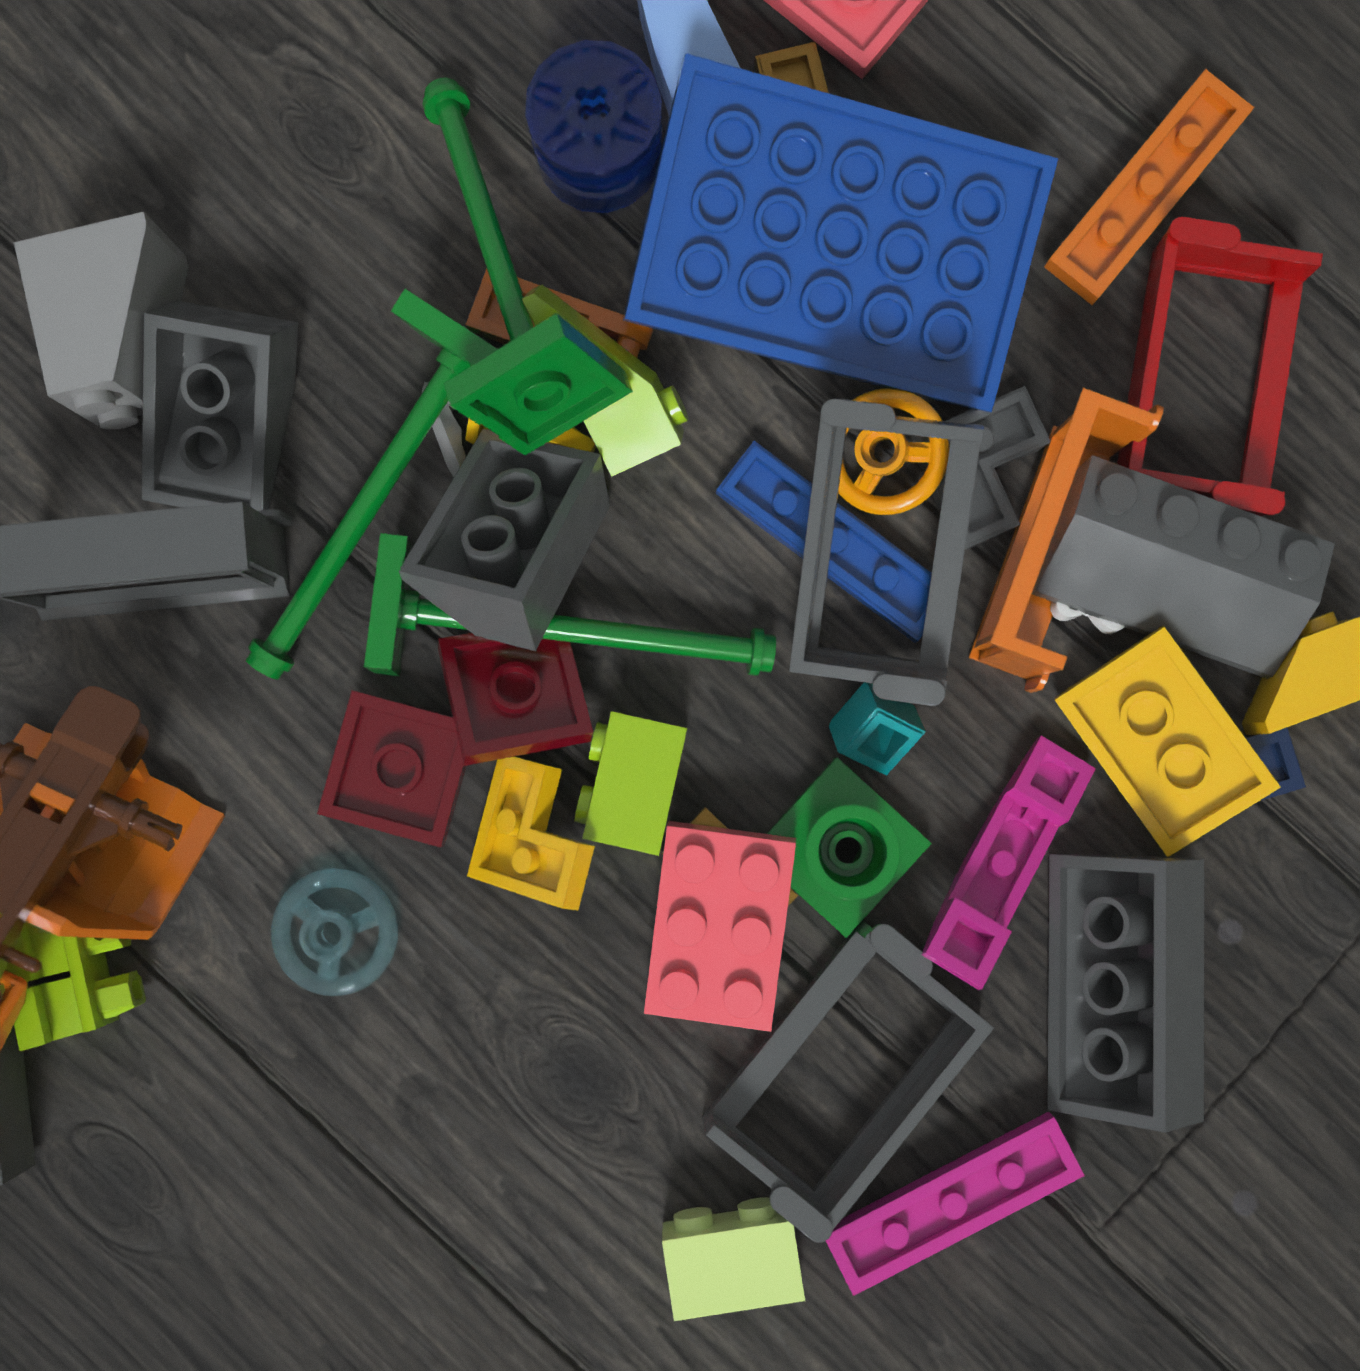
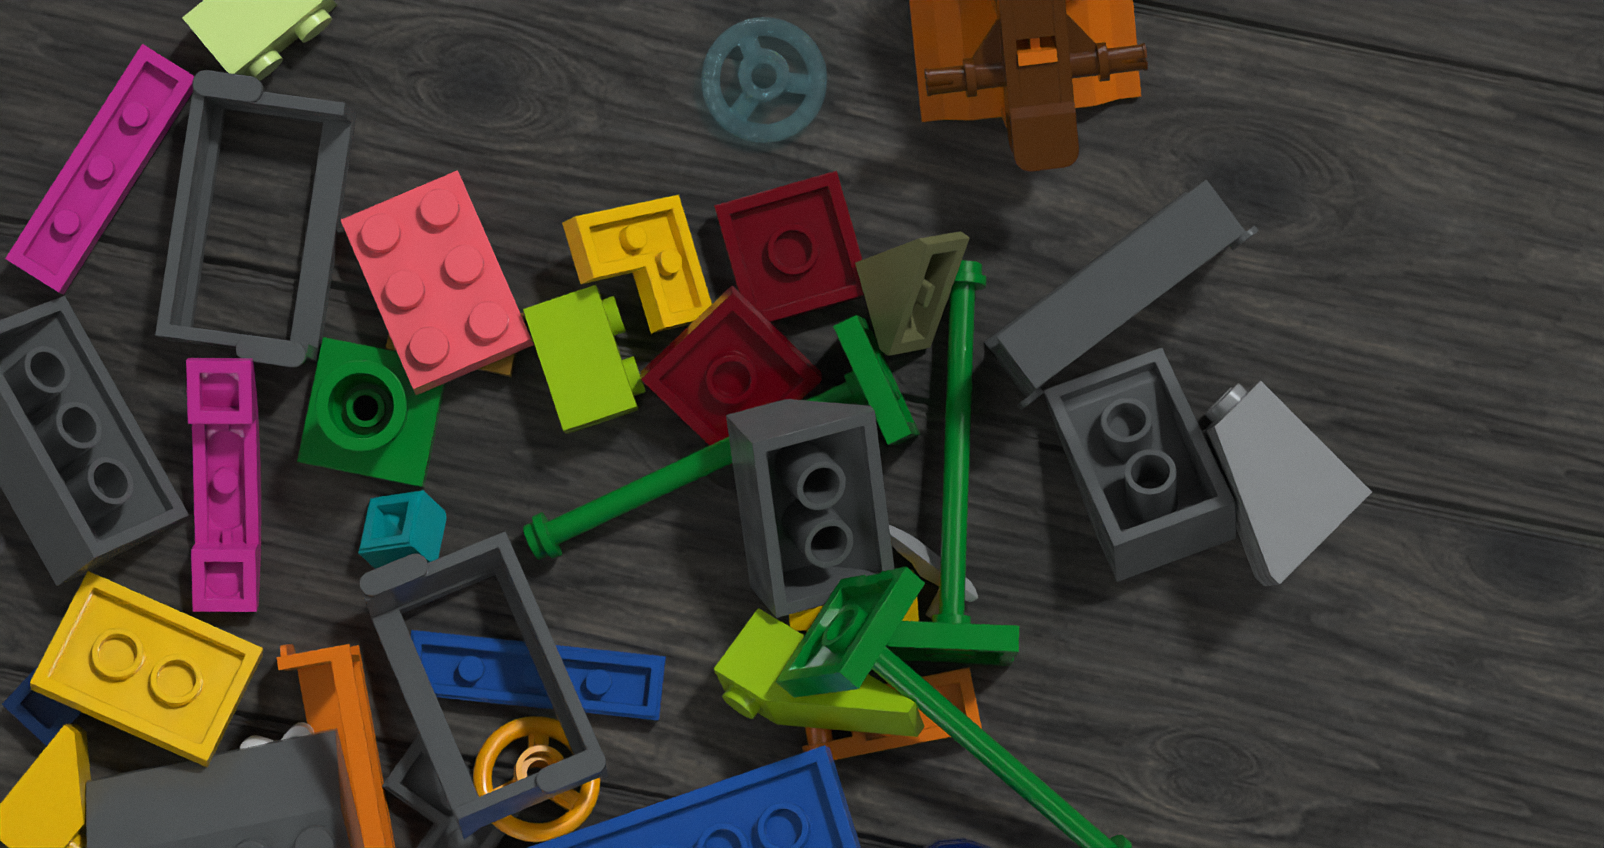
camera: 145 degrees right, 0 degrees up
none -> olive slope [855,231,970,356]

